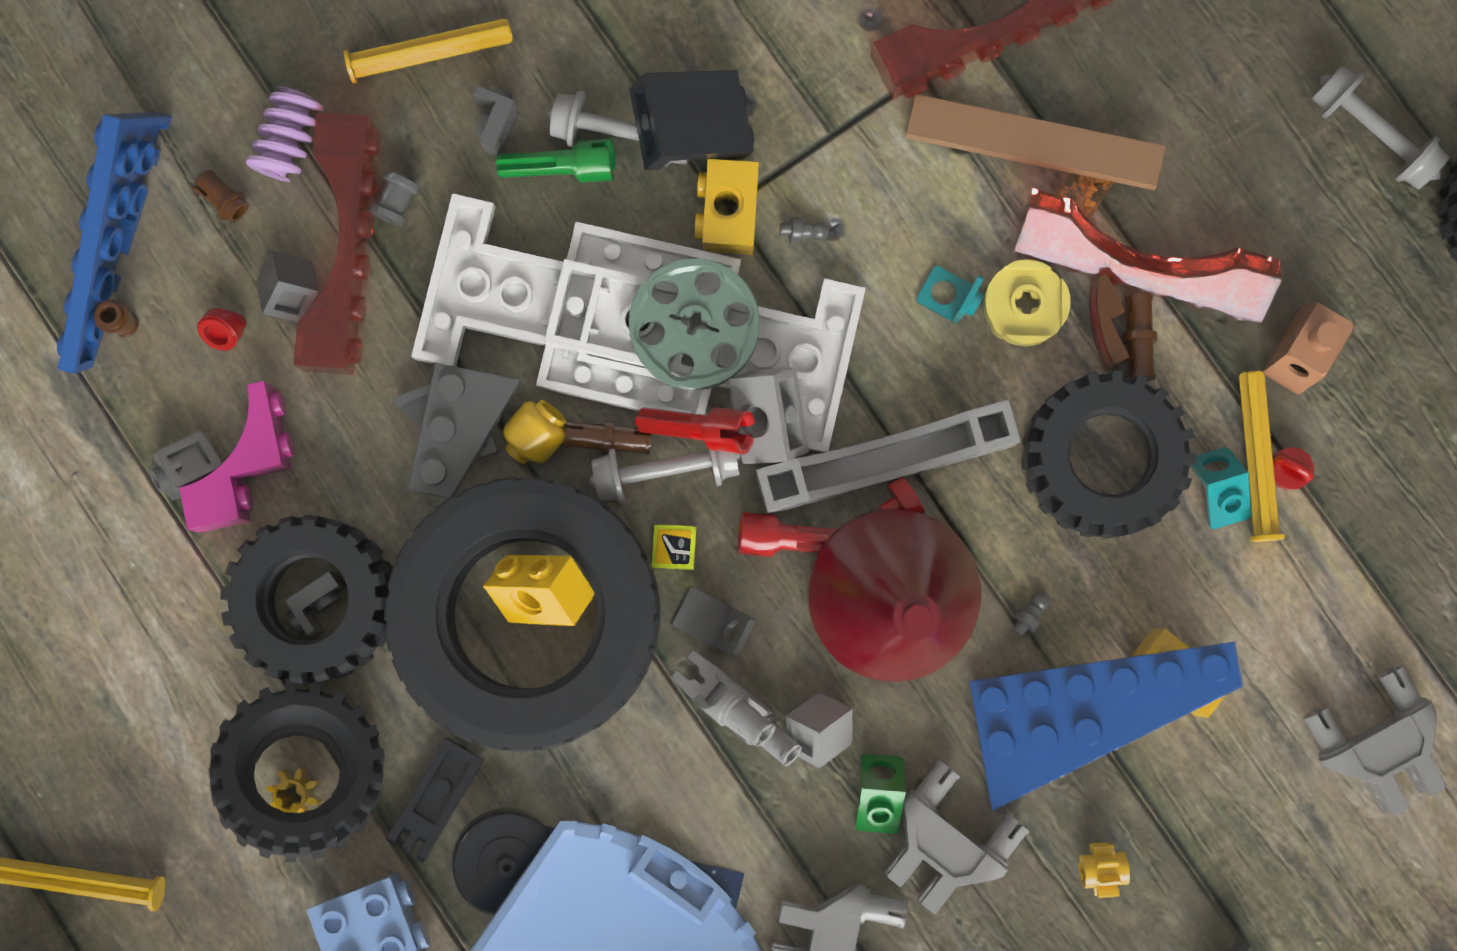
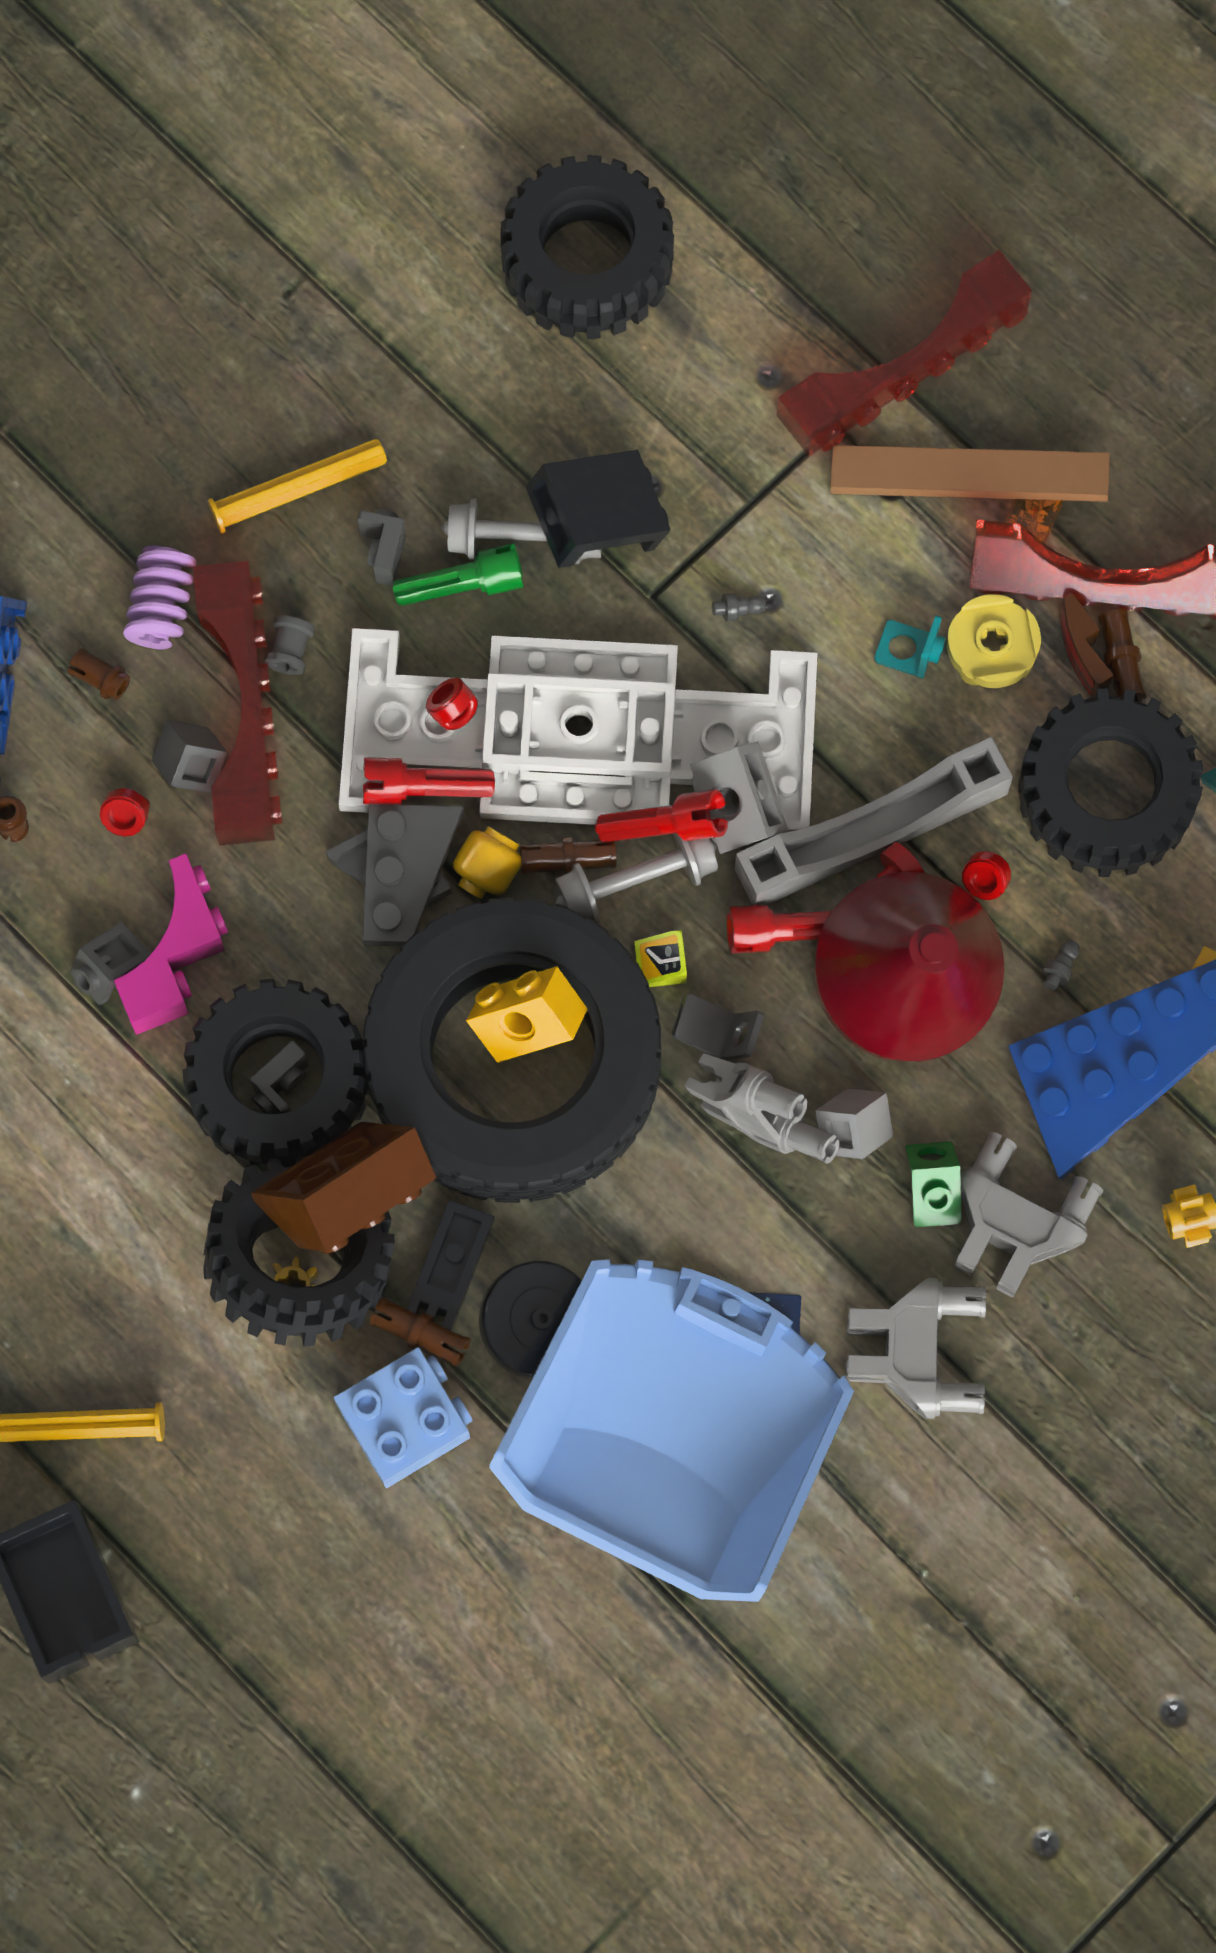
camera: 10 degrees left, 10 degrees down
sand green wedge [629,258,760,390] -> none
yellow brick [695,159,759,255] -> none
none -> reddish brown slope [251,1121,436,1254]
none -> red piece [363,757,495,805]
none -> reddish brown pin [370,1297,471,1367]
none -> red tile [425,678,478,731]
none -> red tile [962,851,1011,900]

